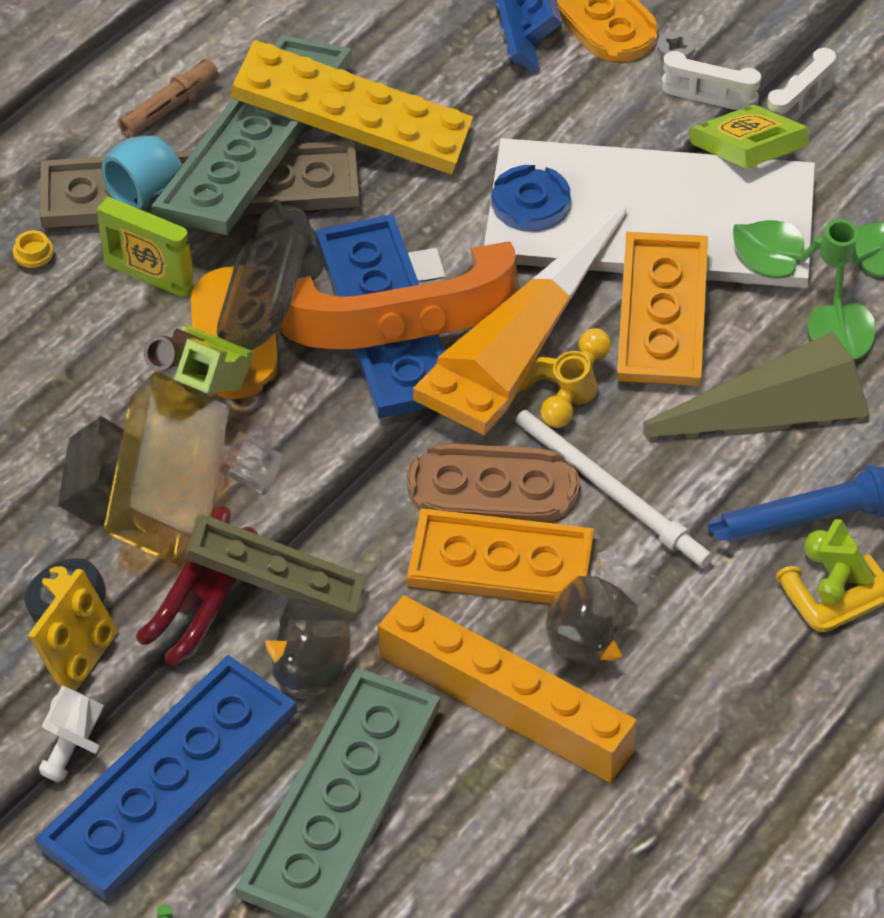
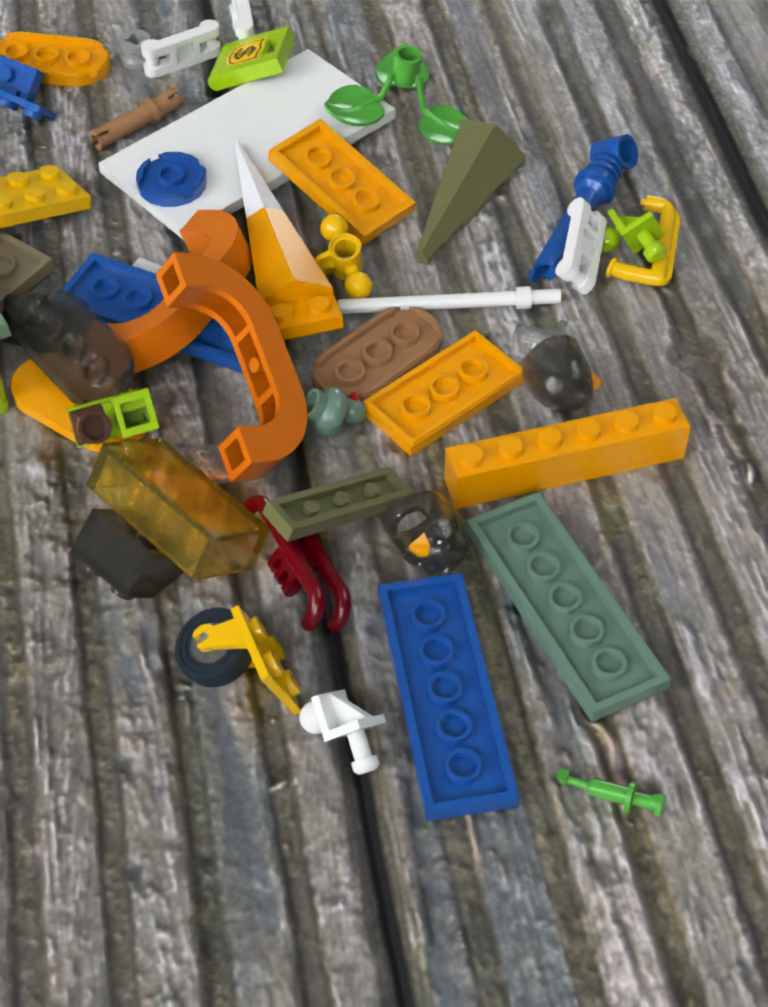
camera: 50 degrees left, 0 degrees up
none -> medium nougat pin [89,87,184,151]
none -> orange arch [155,252,308,482]
none -> sand green animal [305,387,366,437]
none -> white plate [555,197,607,295]

